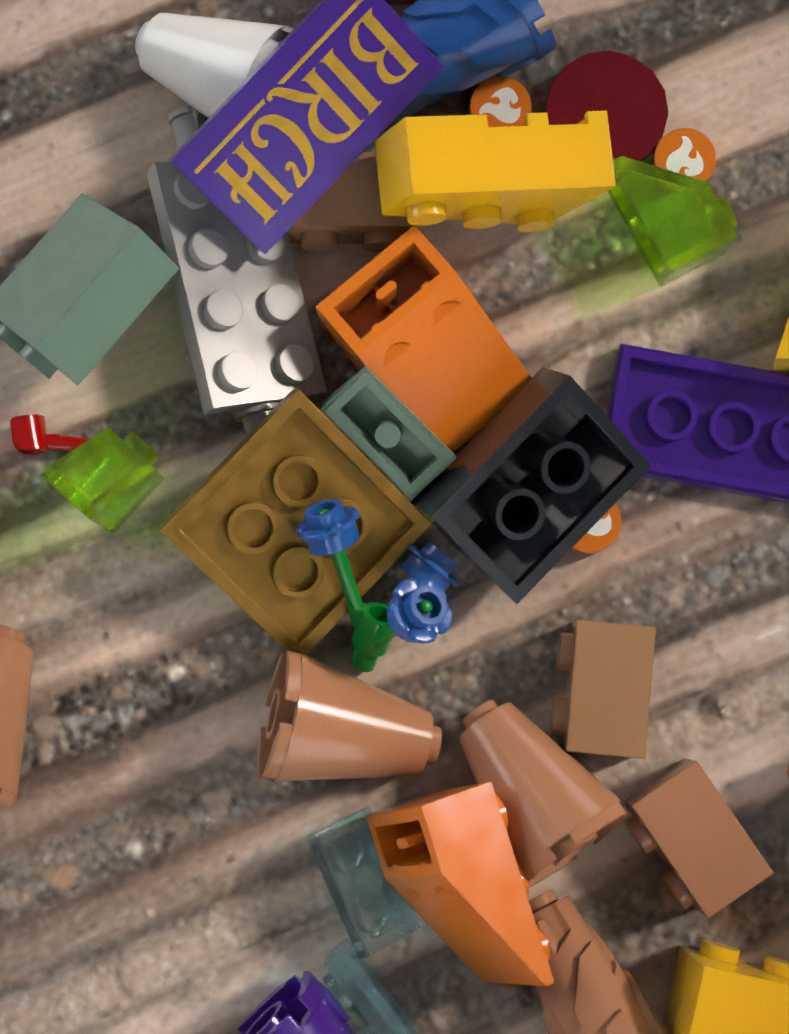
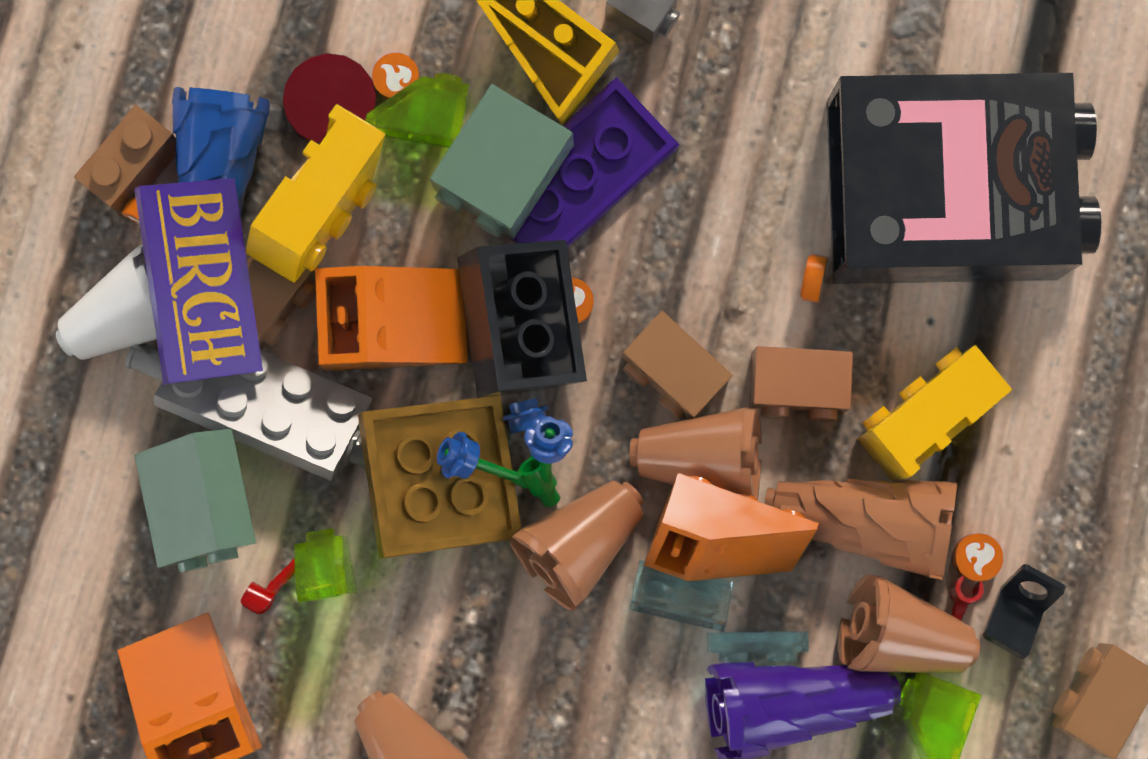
camera: 60 degrees left, 0 degrees up
sand green slope [320,365,456,501] -> none
orange tile [469,77,532,127] -> none
none -> sand green brick [430,84,574,239]

